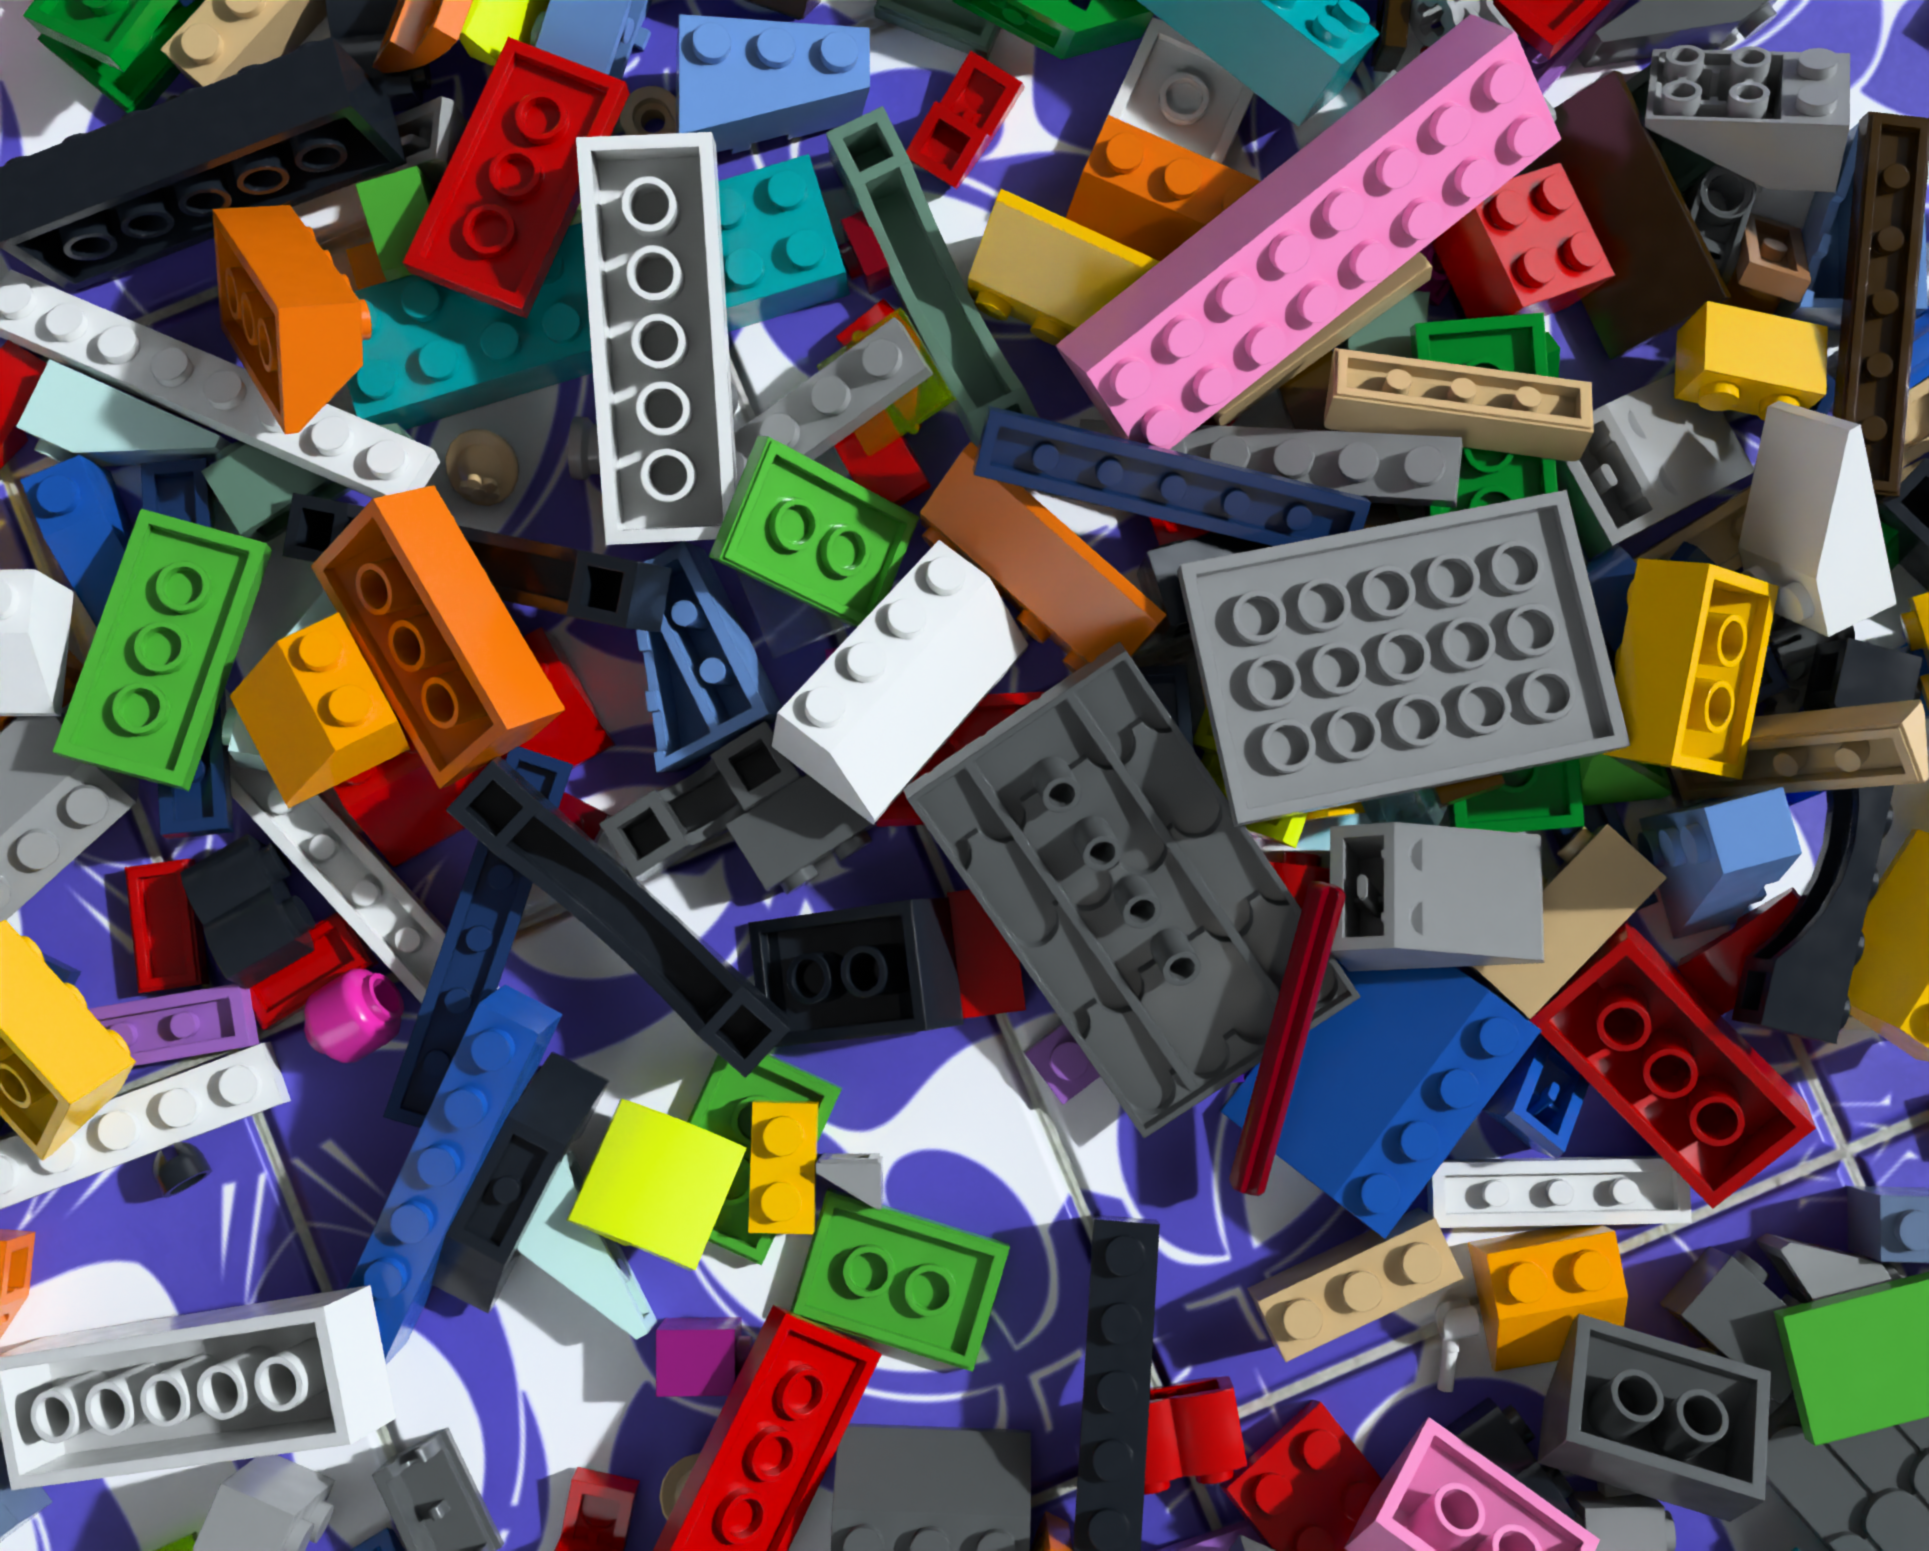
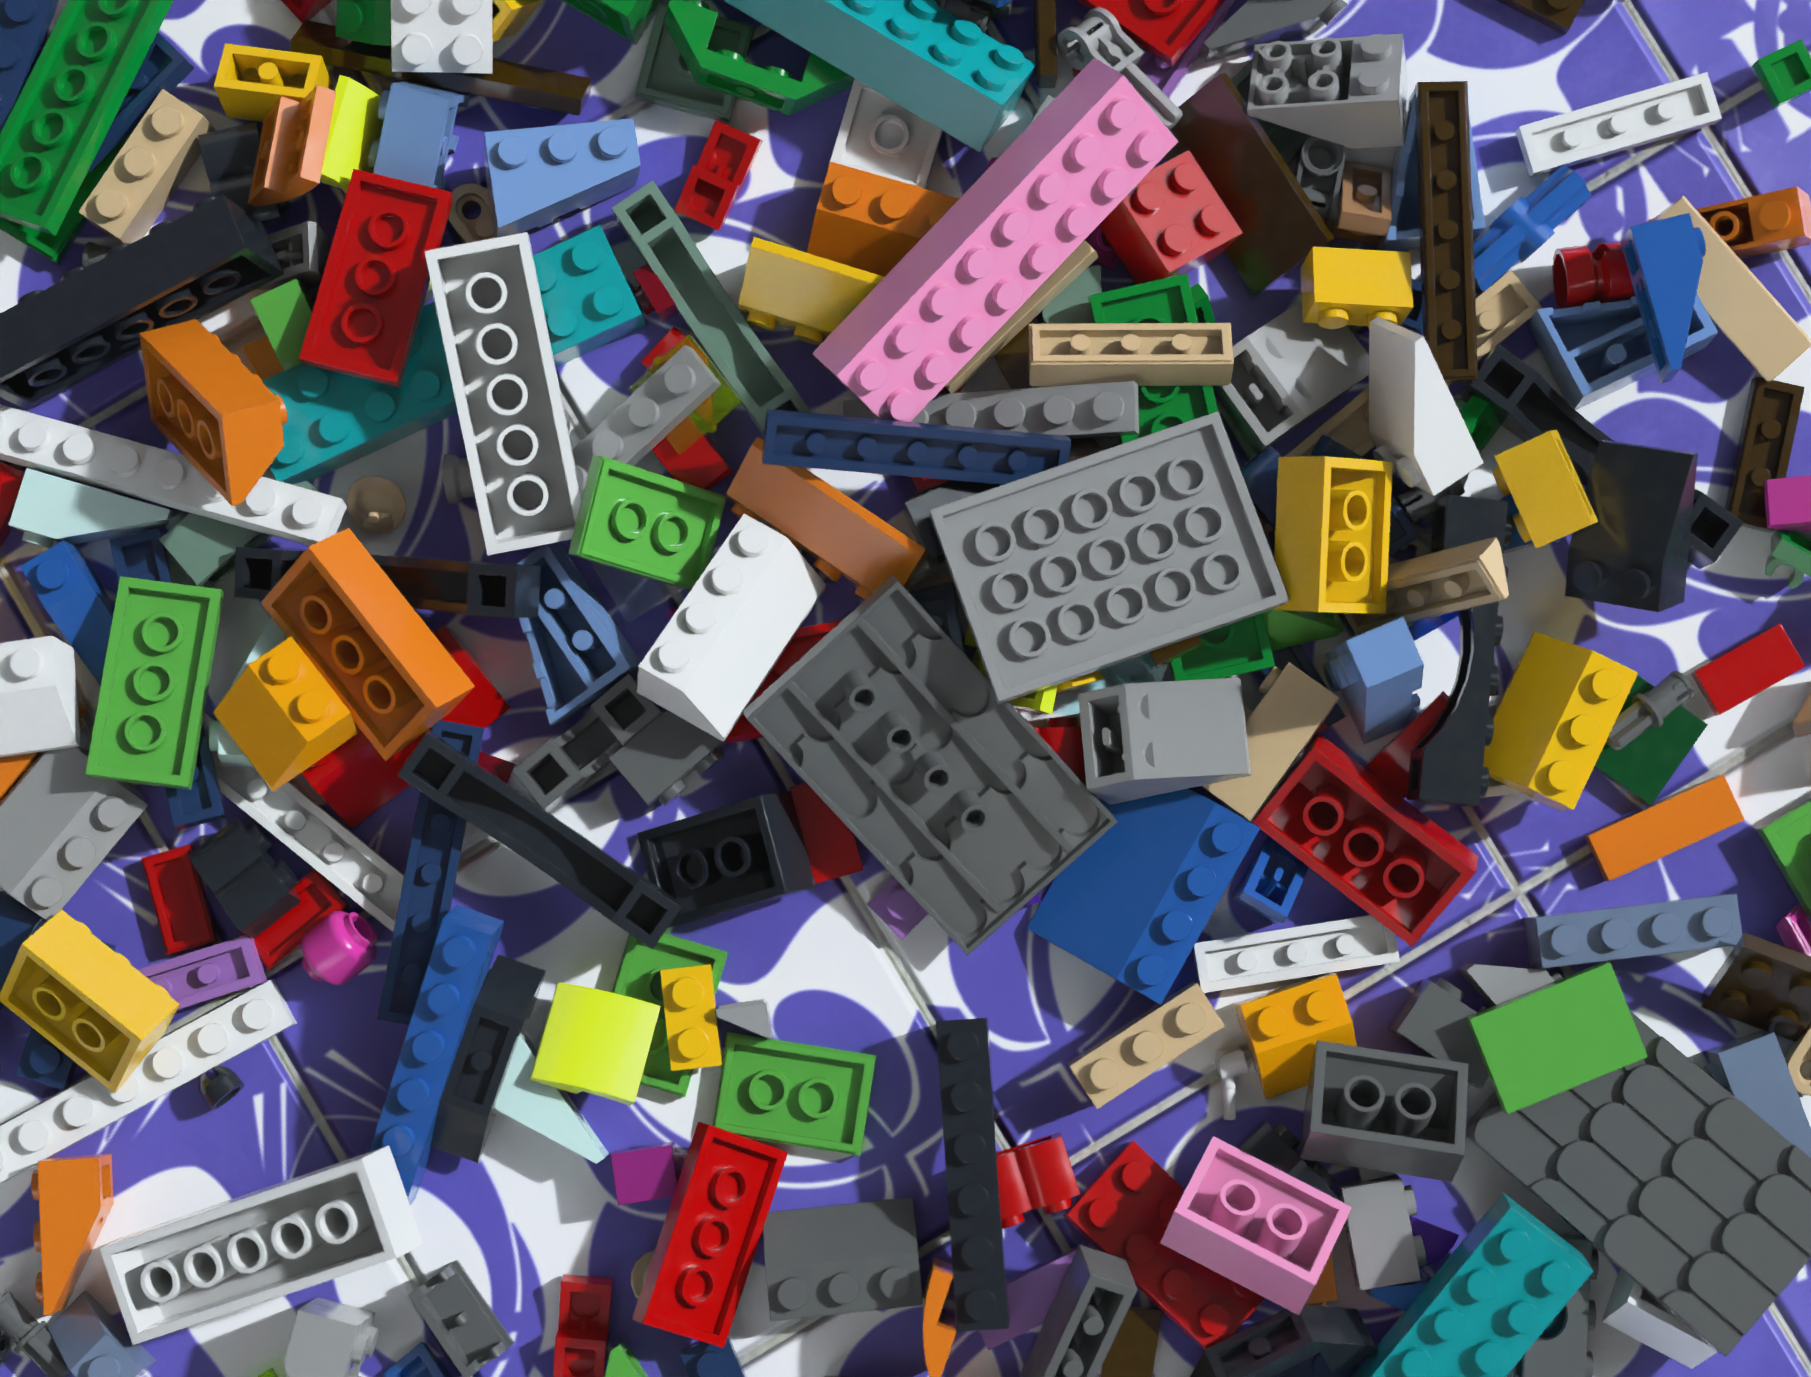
camera: 10 degrees left, 0 degrees up
dark red axle [1229,881,1346,1196] -> none

